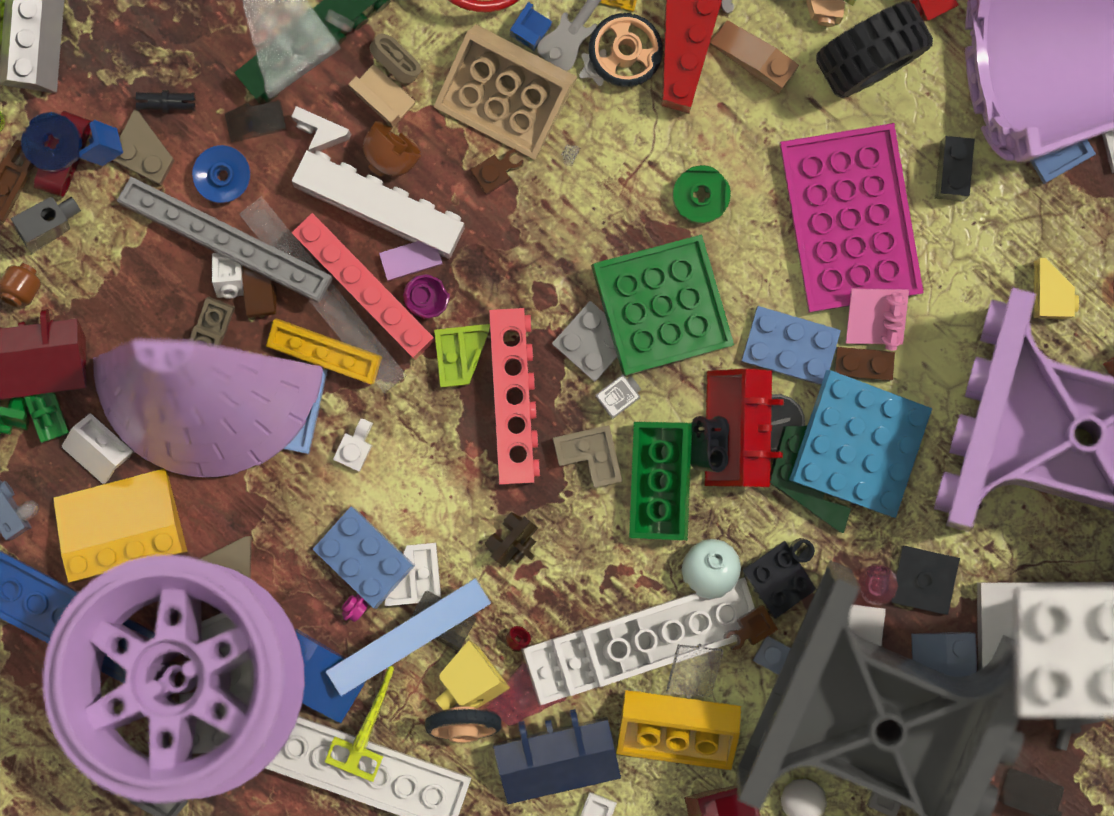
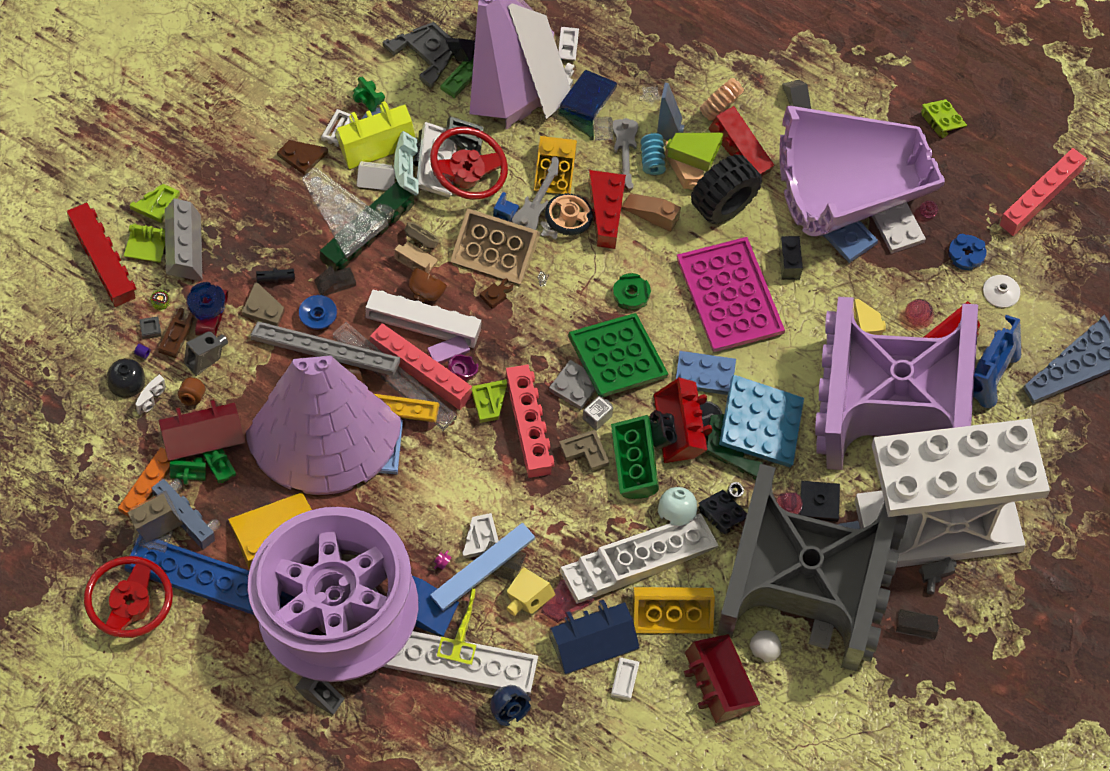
camera: 15 degrees left, 25 degrees down
white panel [62,413,133,484] -> none
blue panel [79,120,123,166] -> none
white slope [291,106,351,153] -> none
medium blue plate [313,506,415,609] -> none
white plate [333,418,373,472] -> none
wheel [425,707,501,743] -> none
dark brown hips [485,512,538,567] -> none
dark red hinge [505,626,531,652] -> none
clear piece [666,644,723,698] -> none
reddish brown plate [723,605,778,650] -> none
sand blue plate [752,636,791,675] -> none
reddish brown plate [834,347,895,381] -> none
bright pink hinge [846,288,909,351] -> none

